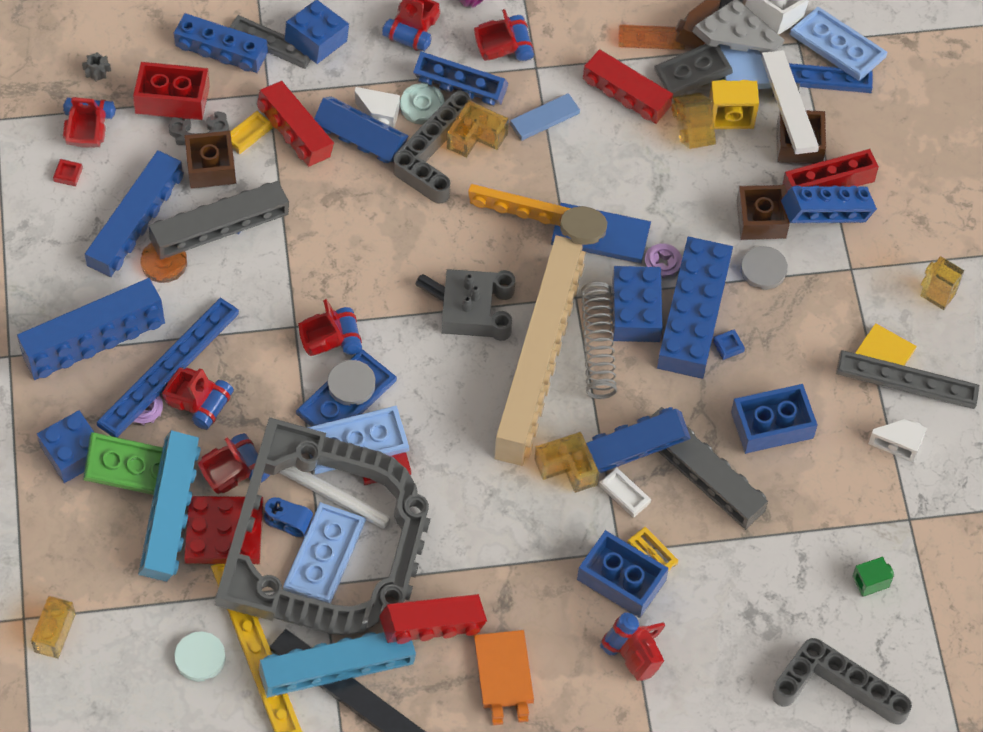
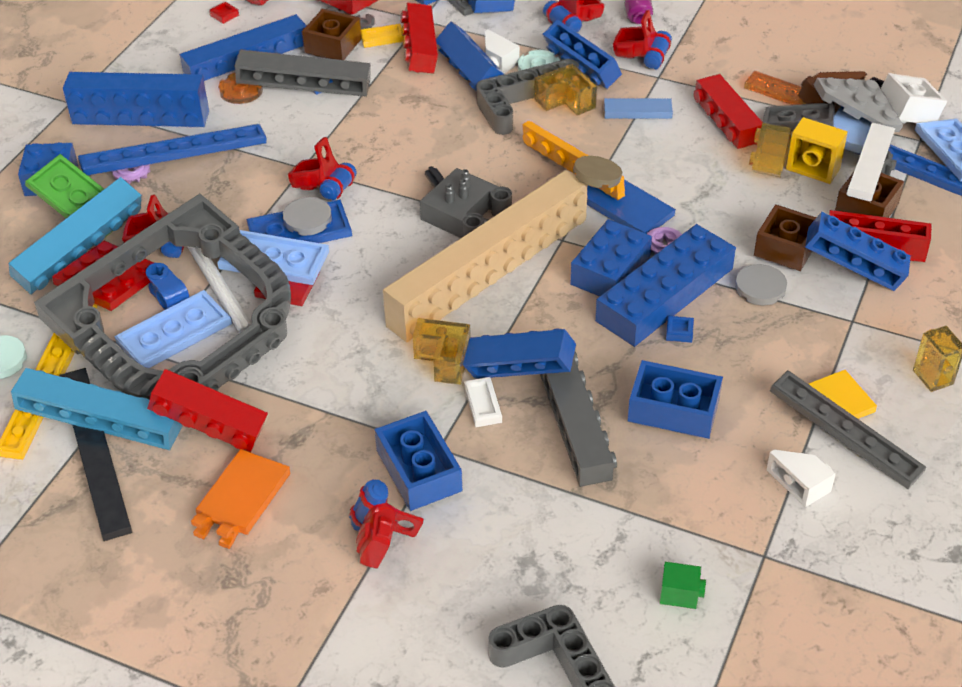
camera: 35 degrees right, 15 degrees down
red piece [162,368,234,430] -> none
light grey piece [581,282,617,399] -> none
yellow tile [627,526,679,572] -> none

